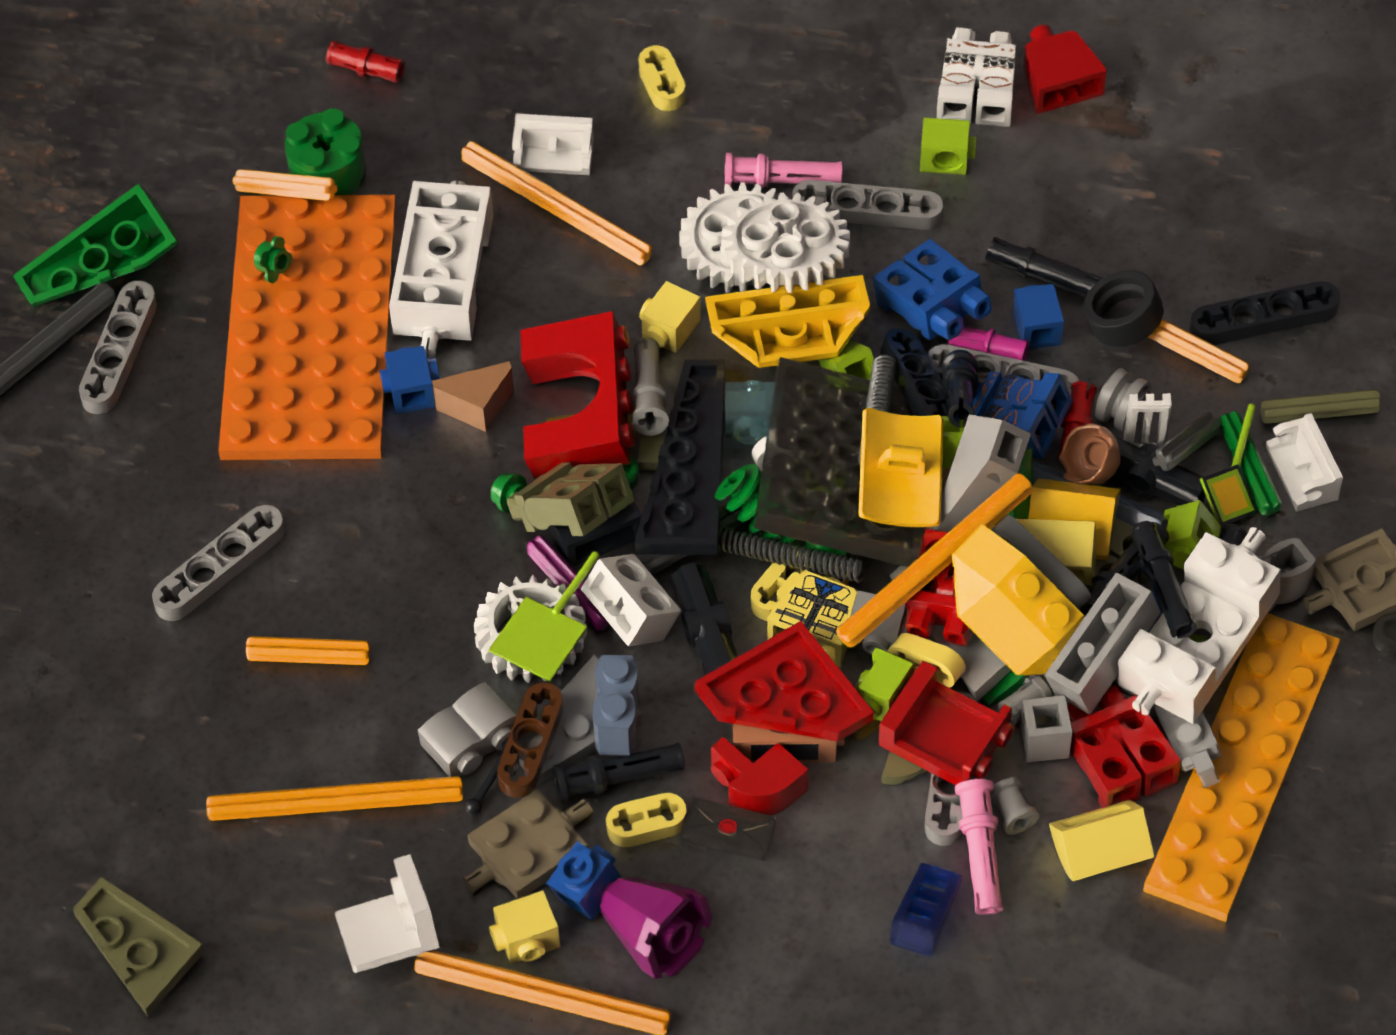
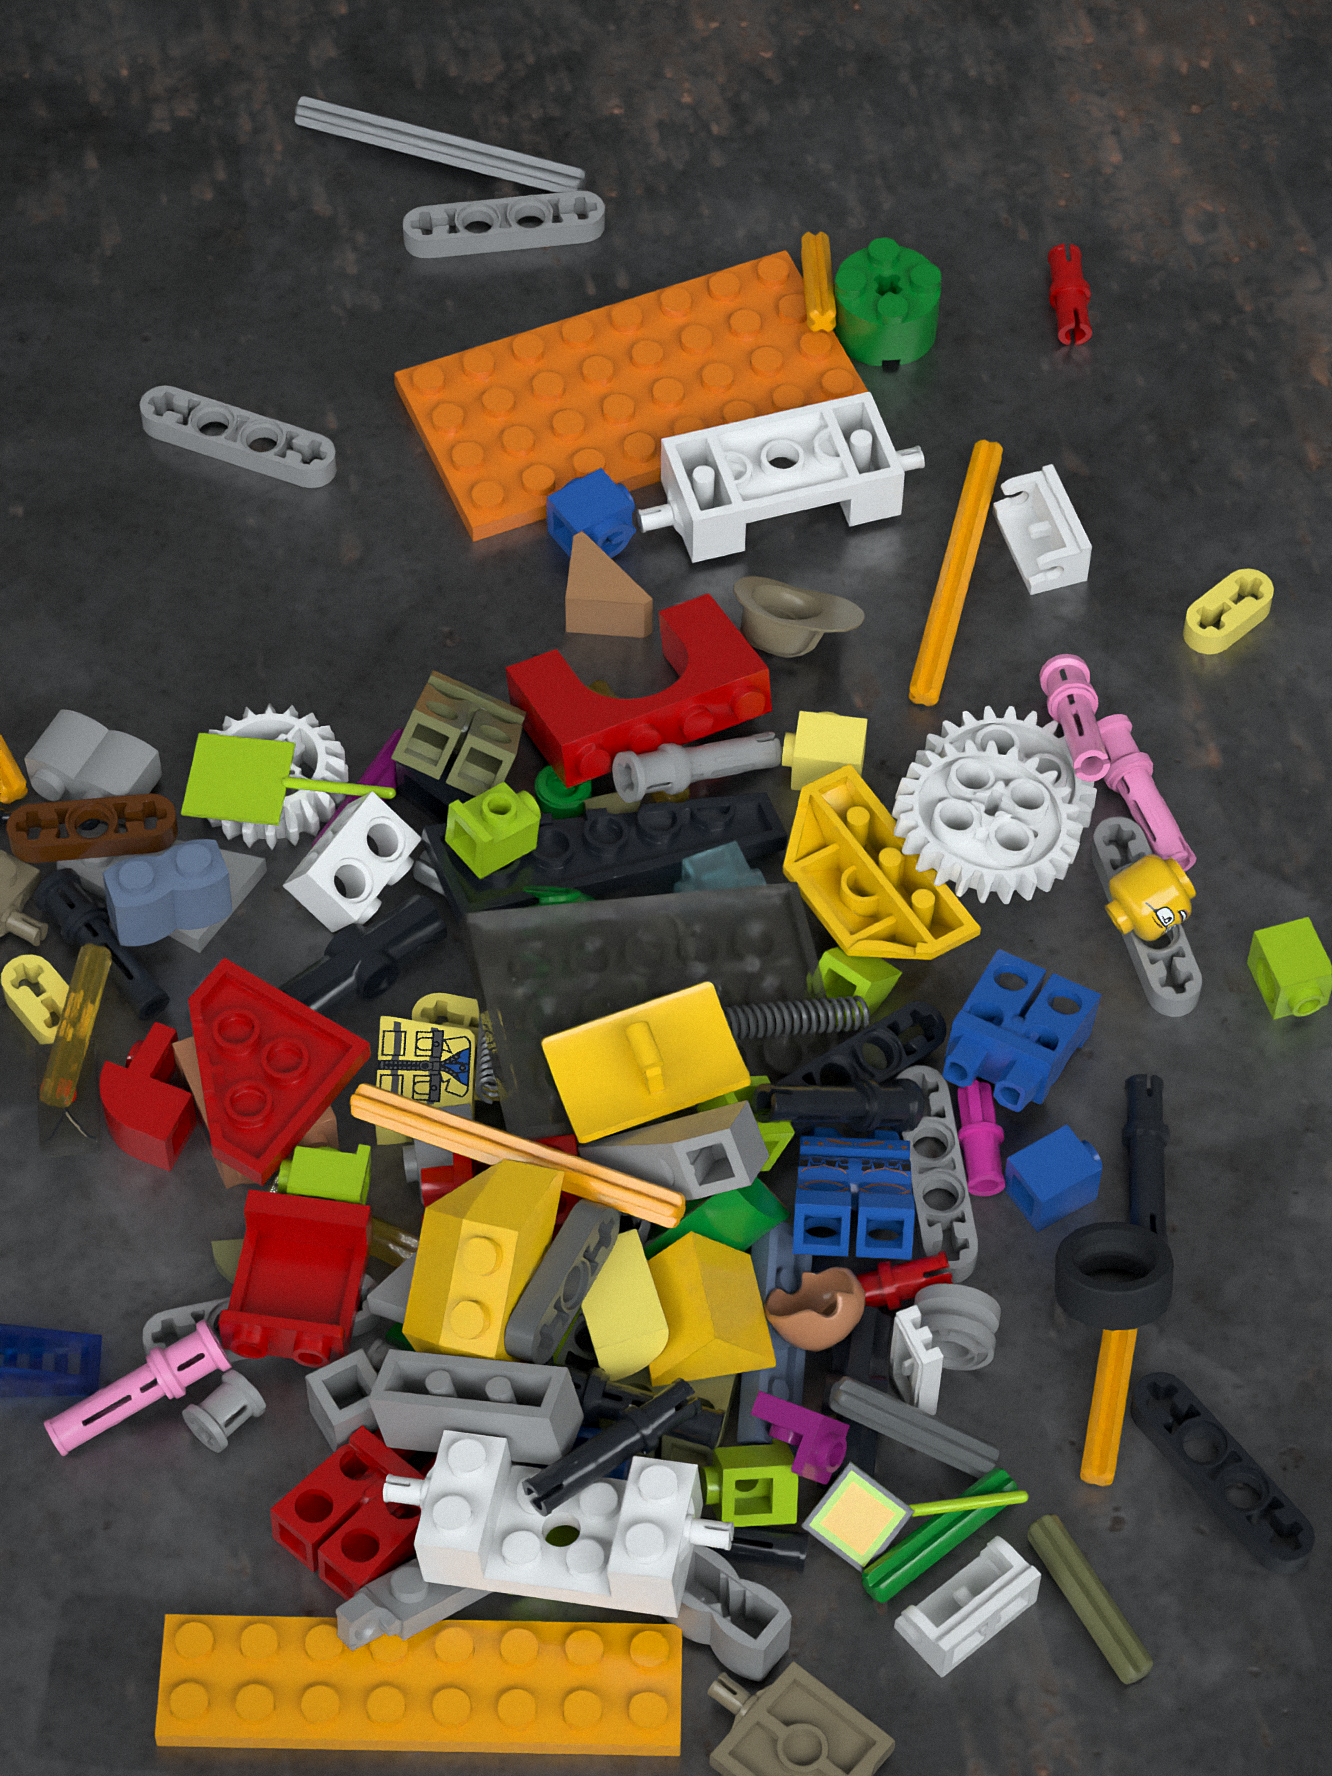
camera: 65 degrees right, 0 degrees up
green wedge [13,183,179,307] -> none
light orange axle [246,636,371,665] -> none
green plate [254,236,292,283] -> none
green plate [491,473,527,513] -> none
light yellow beam [887,633,966,688] -> none
light yellow brick [1049,800,1154,881] -> none
none -> clear yellow axle [40,944,111,1108]
none -> lime brick [445,781,541,879]
none -> dark tan piece [733,576,865,658]
none -> magenta bracket [750,1391,850,1485]
none -> bright pink pin [1039,654,1110,782]
none -> yellow head [1105,854,1196,941]

